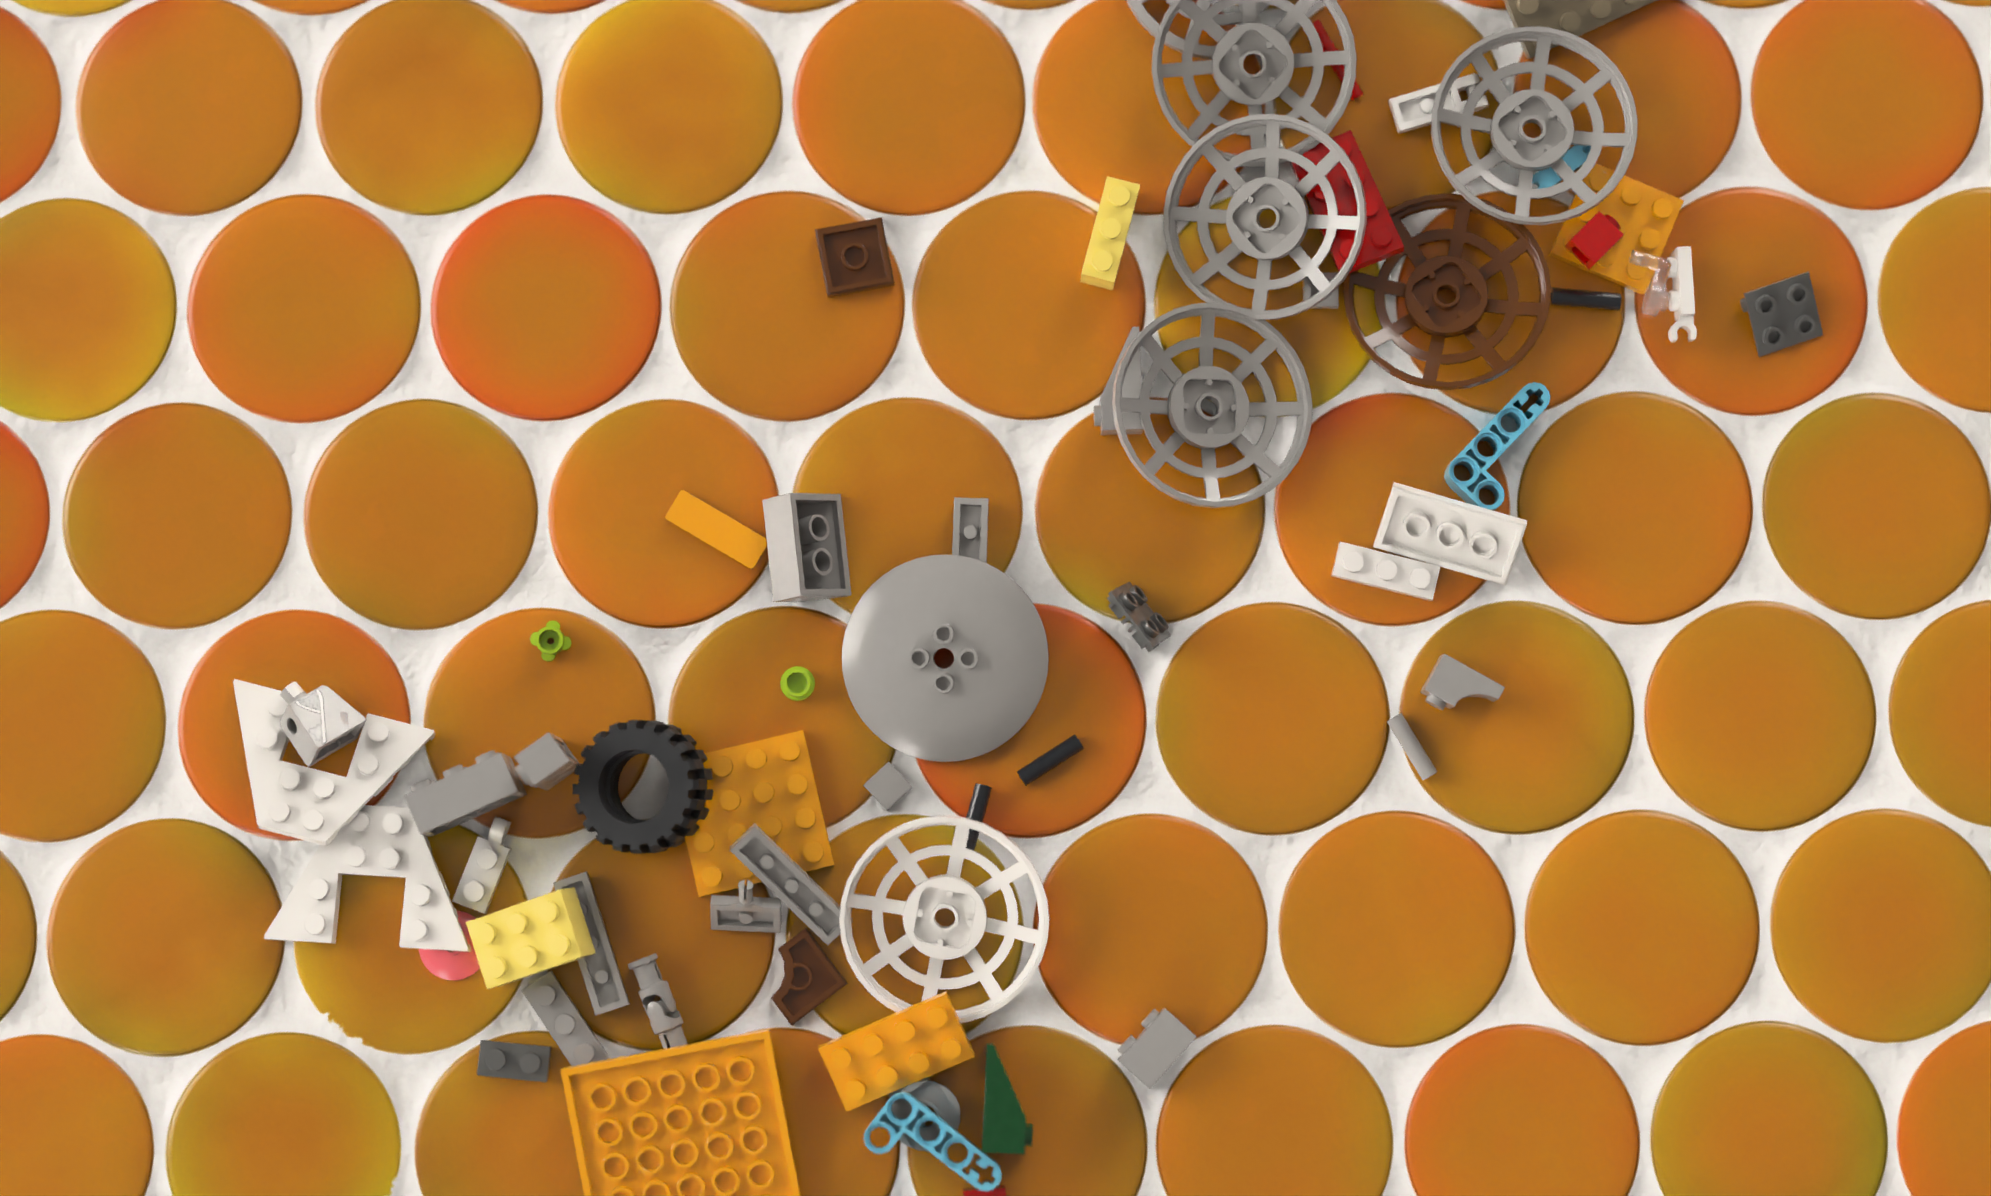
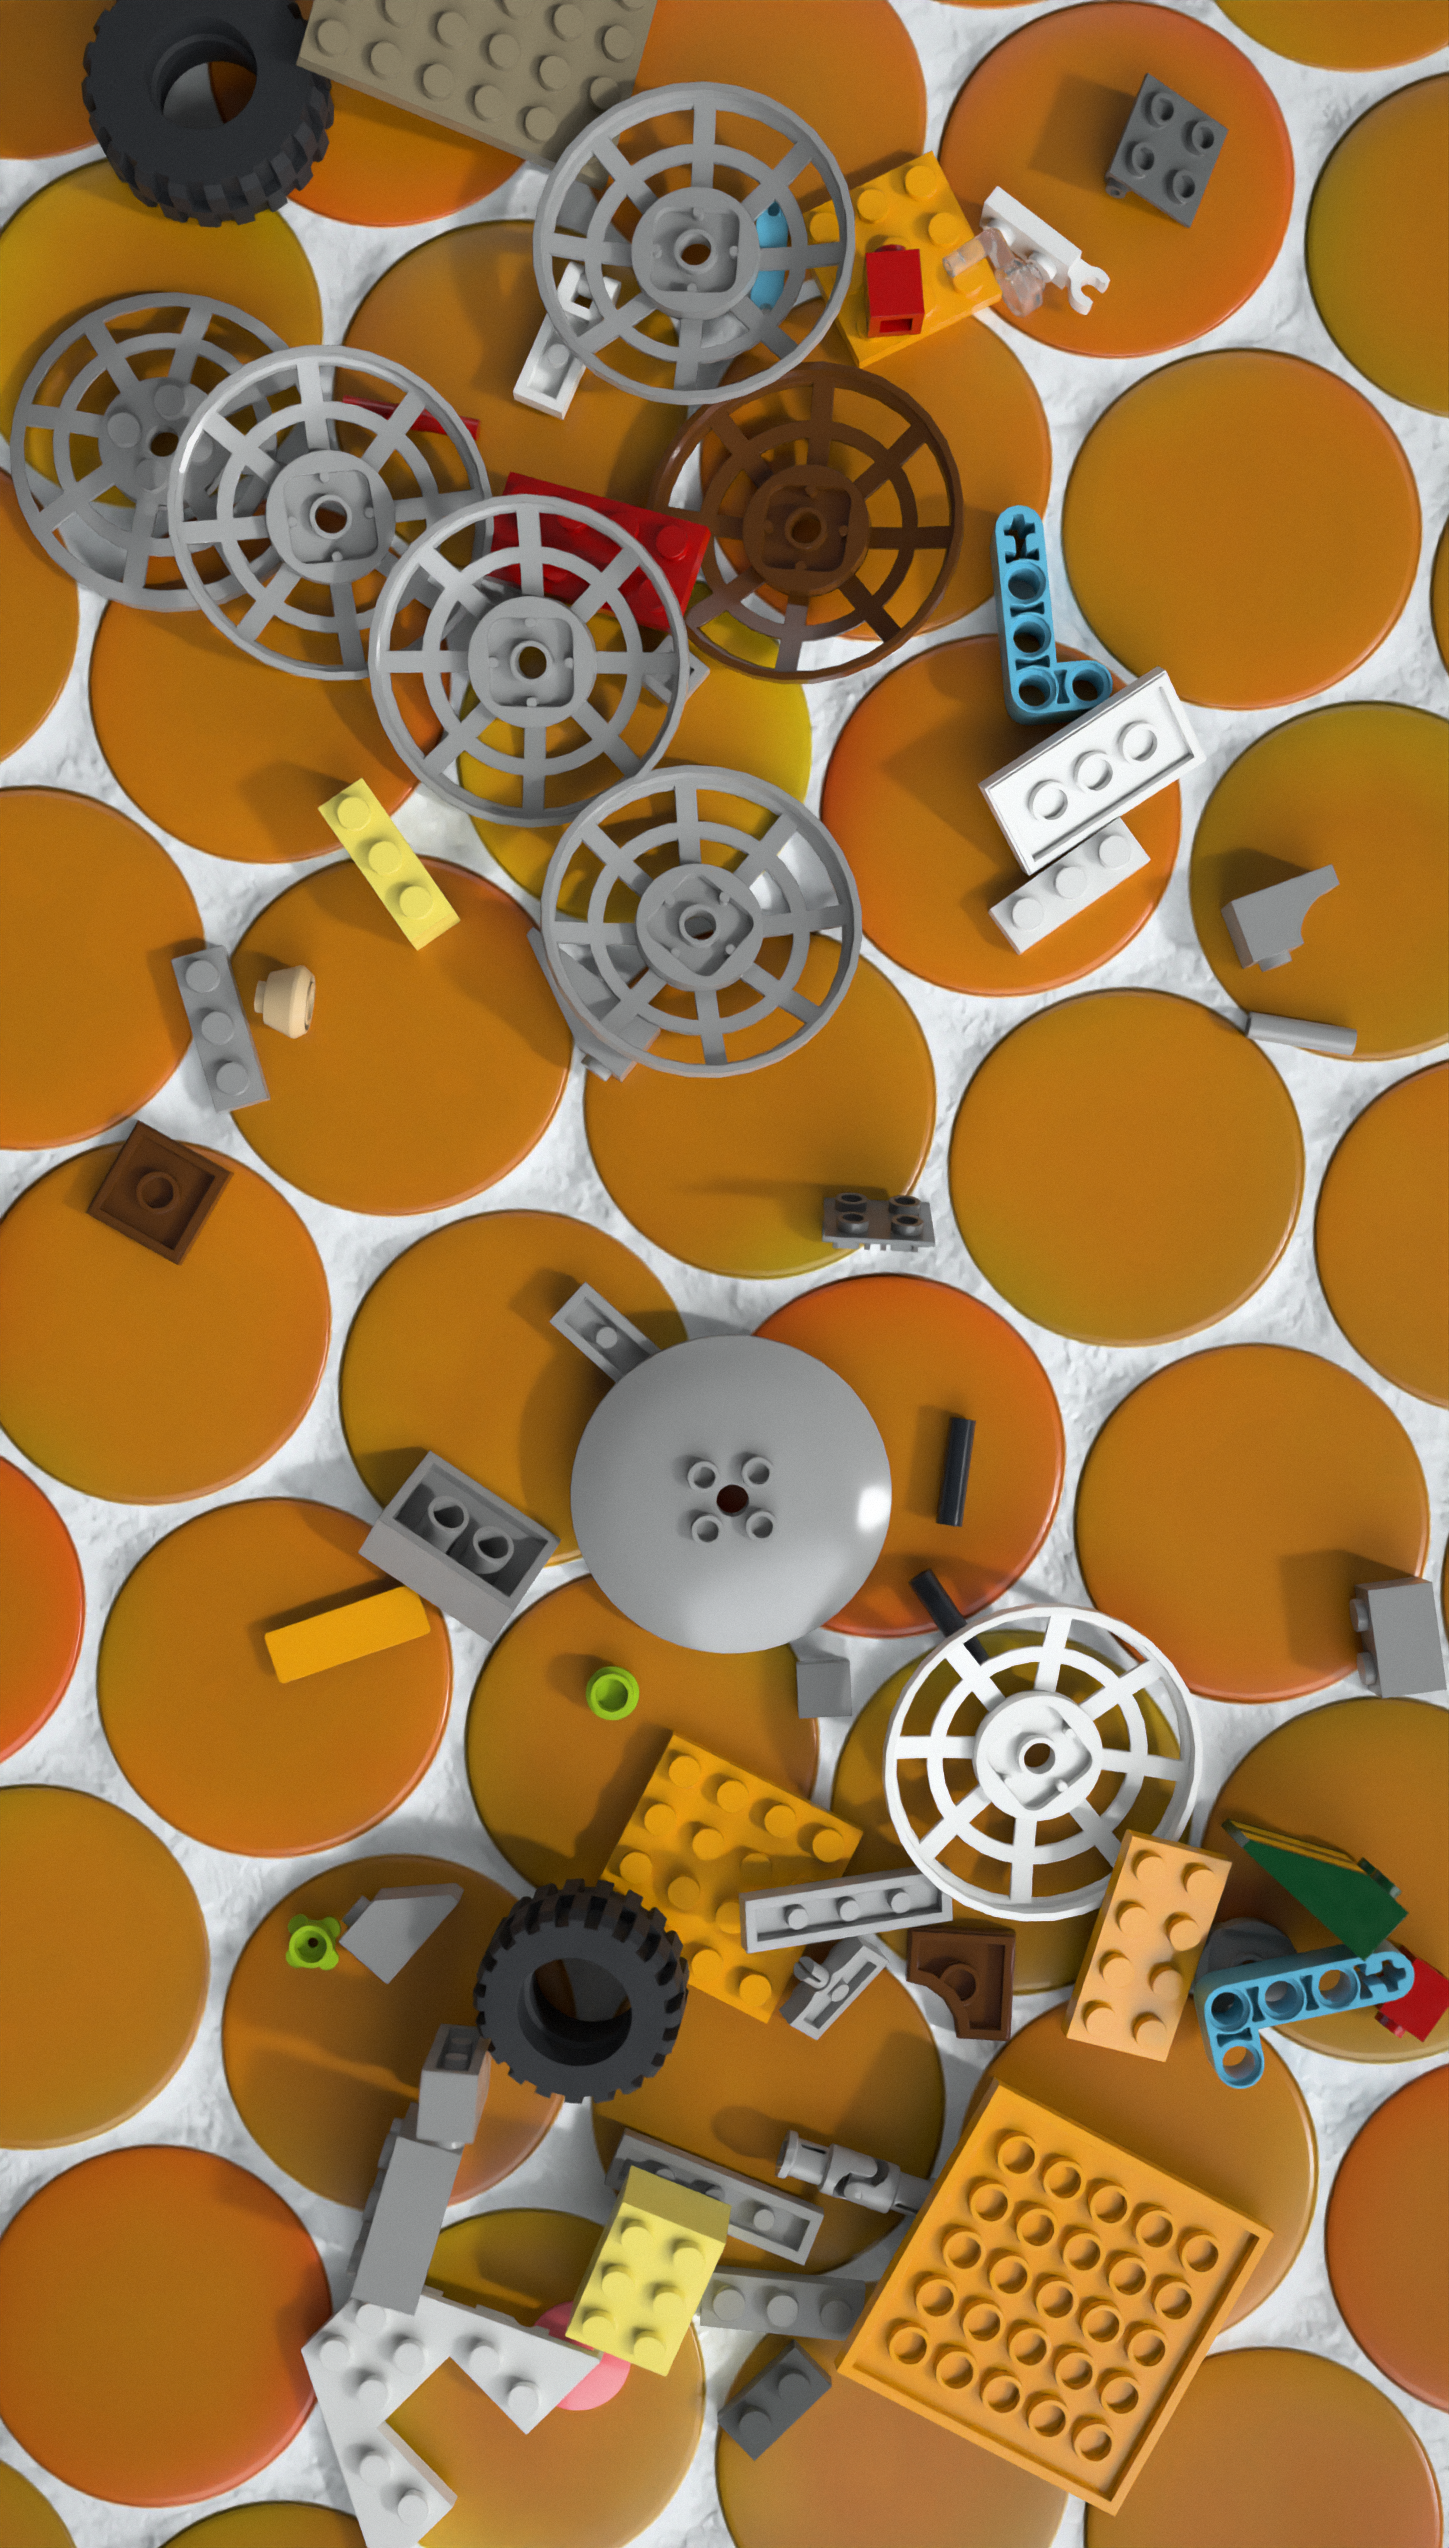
camera: 45 degrees left, 5 degrees up
white wing [233,679,435,846] -> none
torso [280,682,367,767] -> none
white plate [452,817,512,914] -> none
black piece [1550,288,1621,310] -> none
none -> light grey plate [171,945,271,1114]
none -> tan cone [254,965,315,1039]
none -> light grey slope [338,1883,464,1985]

